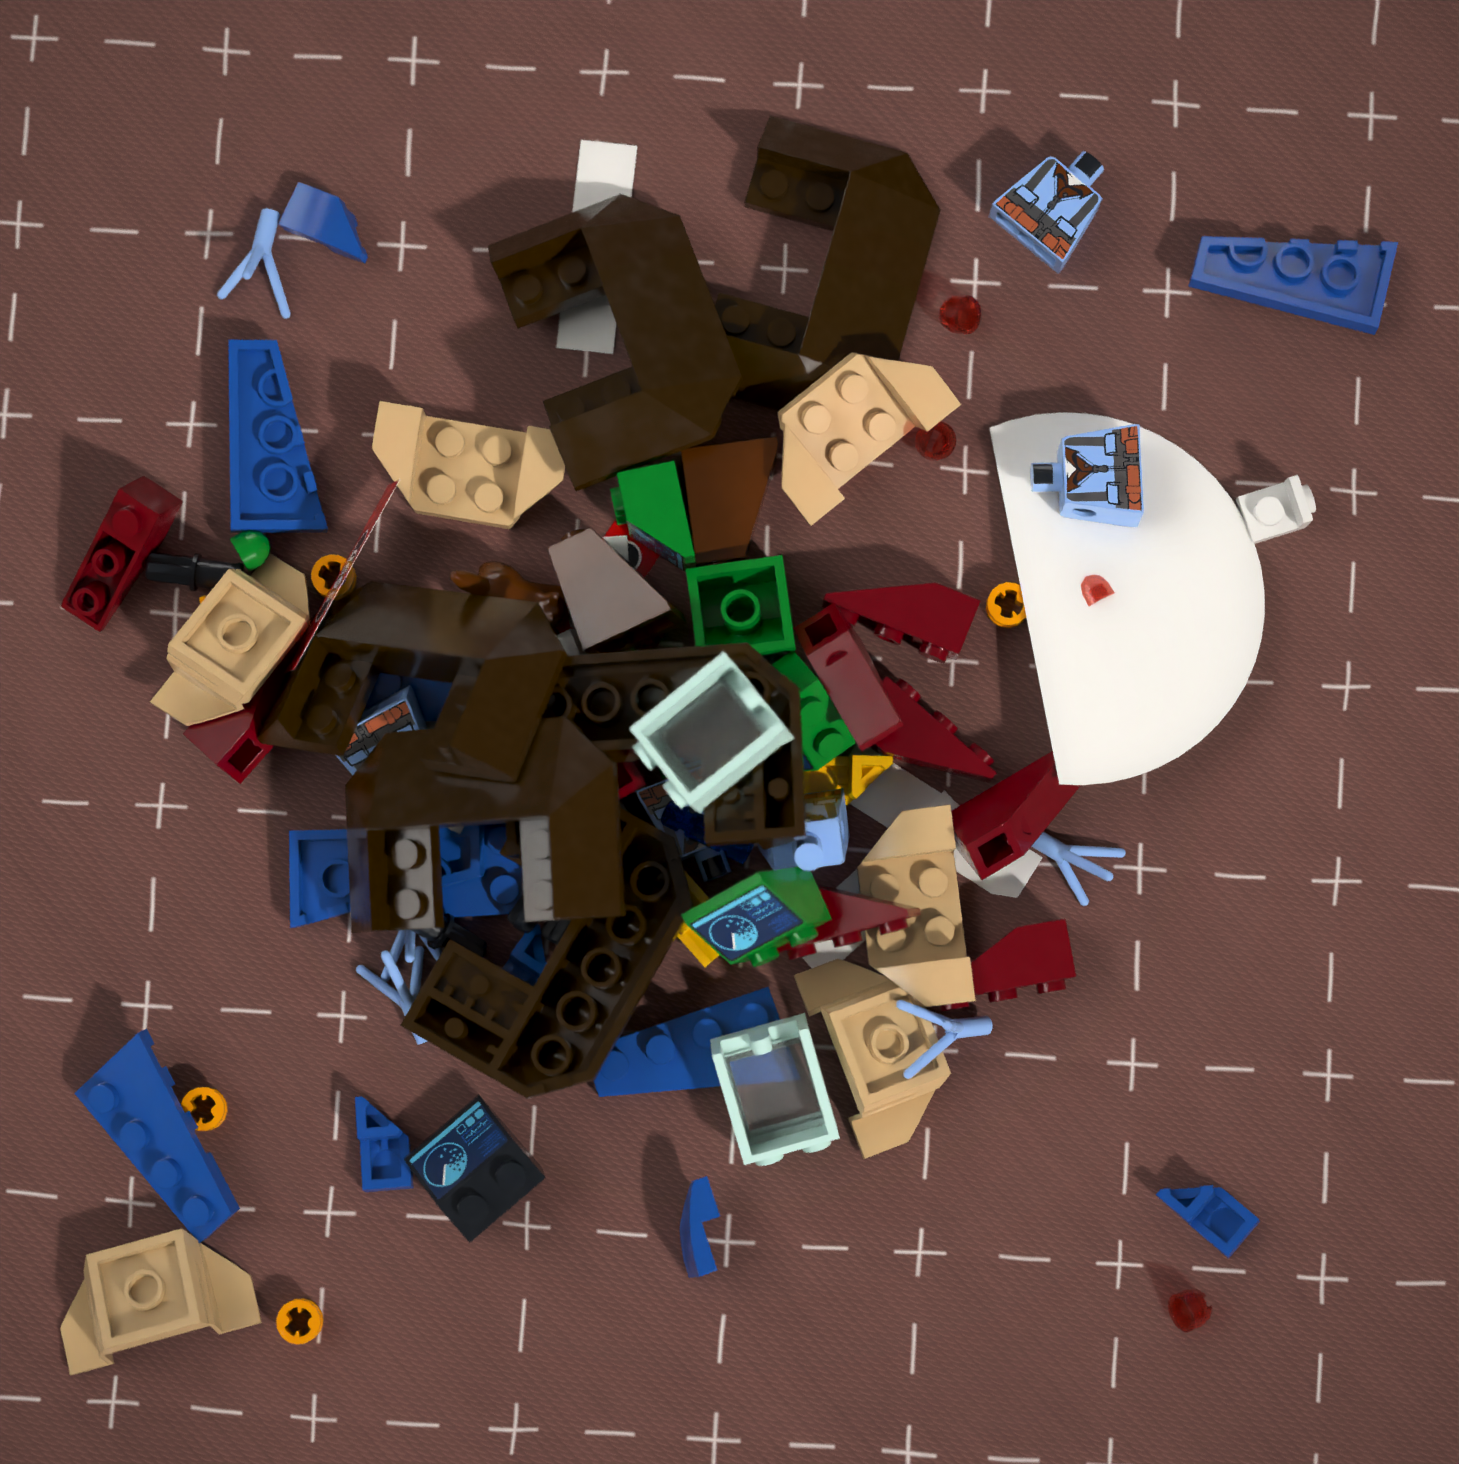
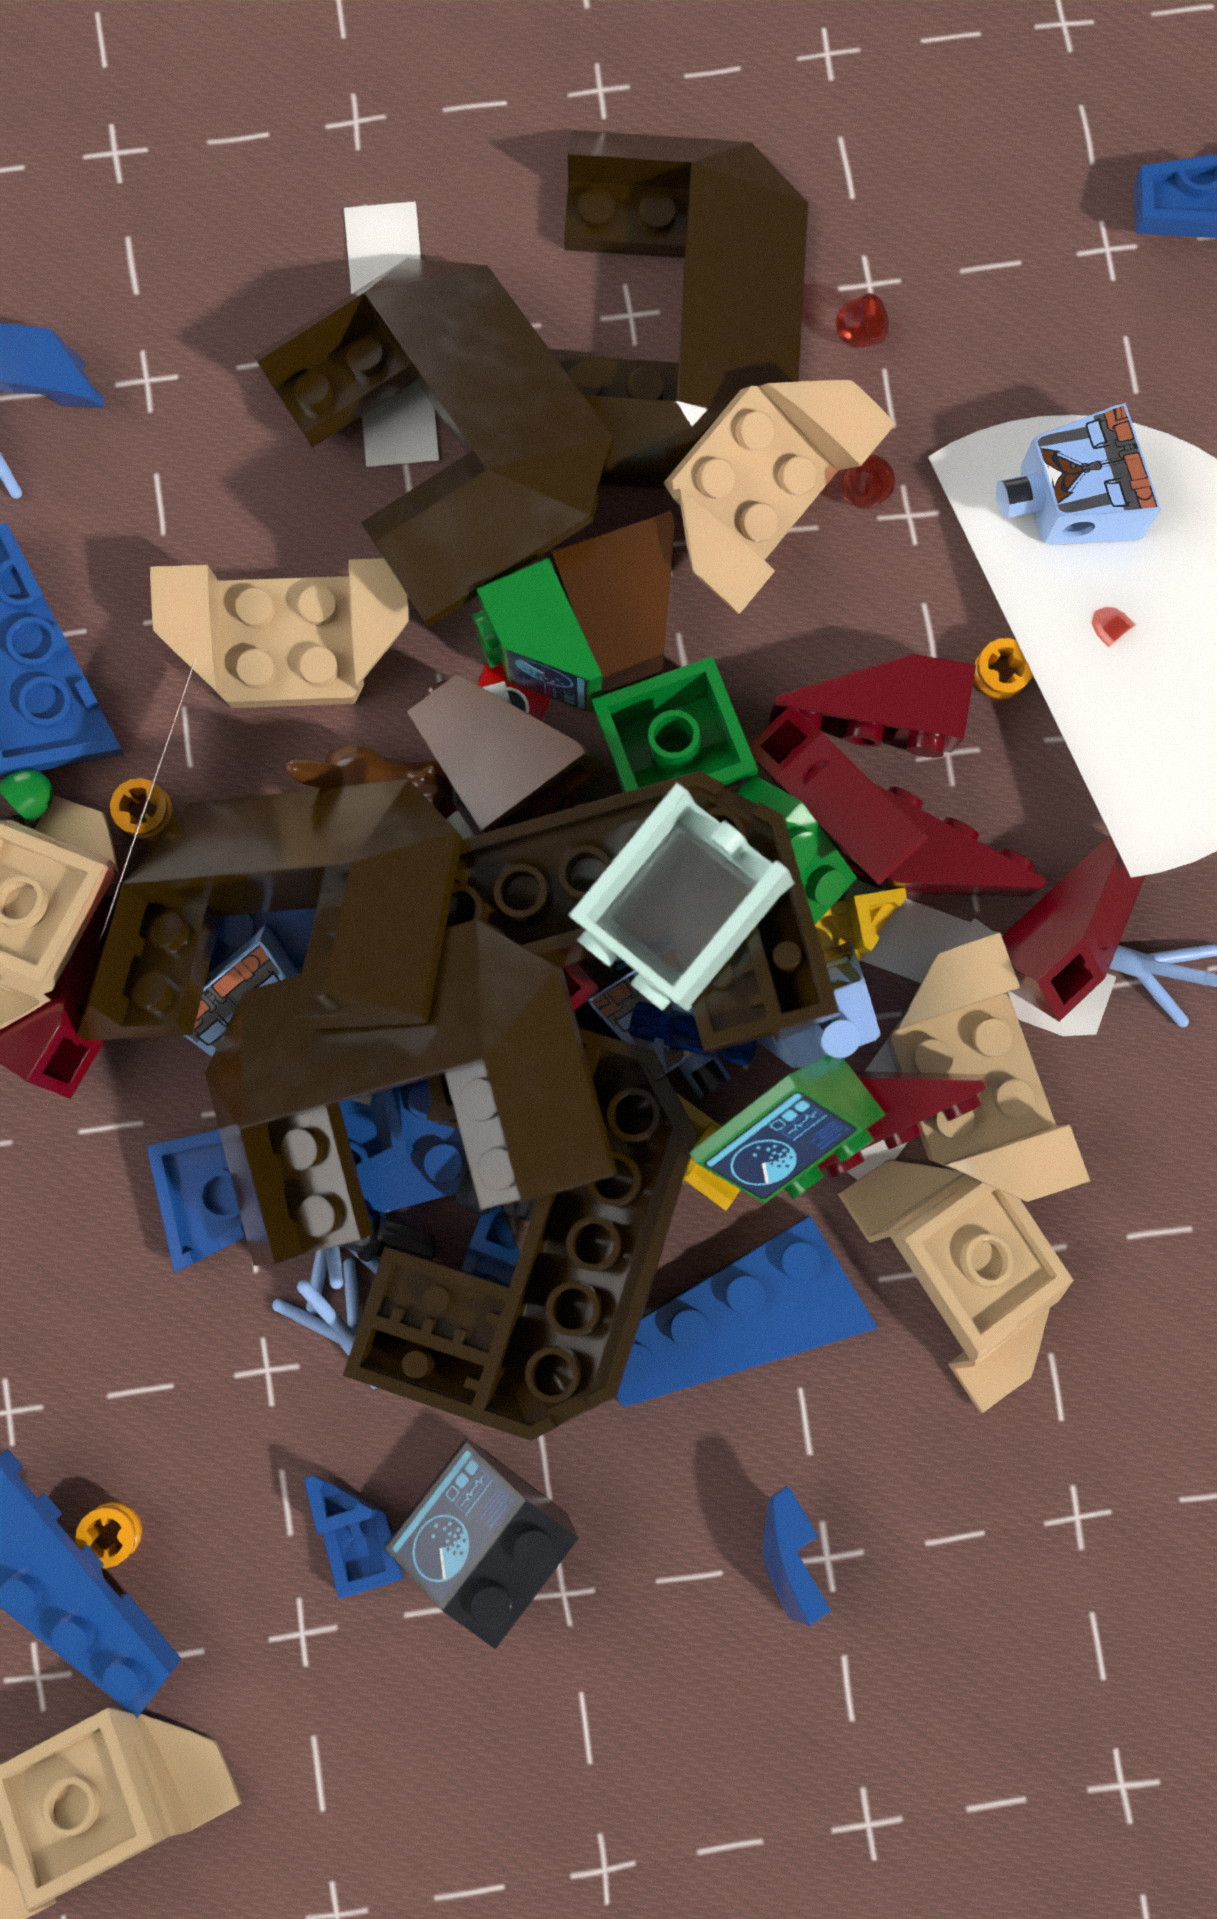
camera: 20 degrees left, 0 degrees up
light orange bush [276,1298,324,1344] -> none
window [710,1013,840,1166] -> none
light blue plant [896,1000,993,1079] -> none
dark red slope [940,918,1076,1011] -> none
torso [989,151,1104,274] -> none

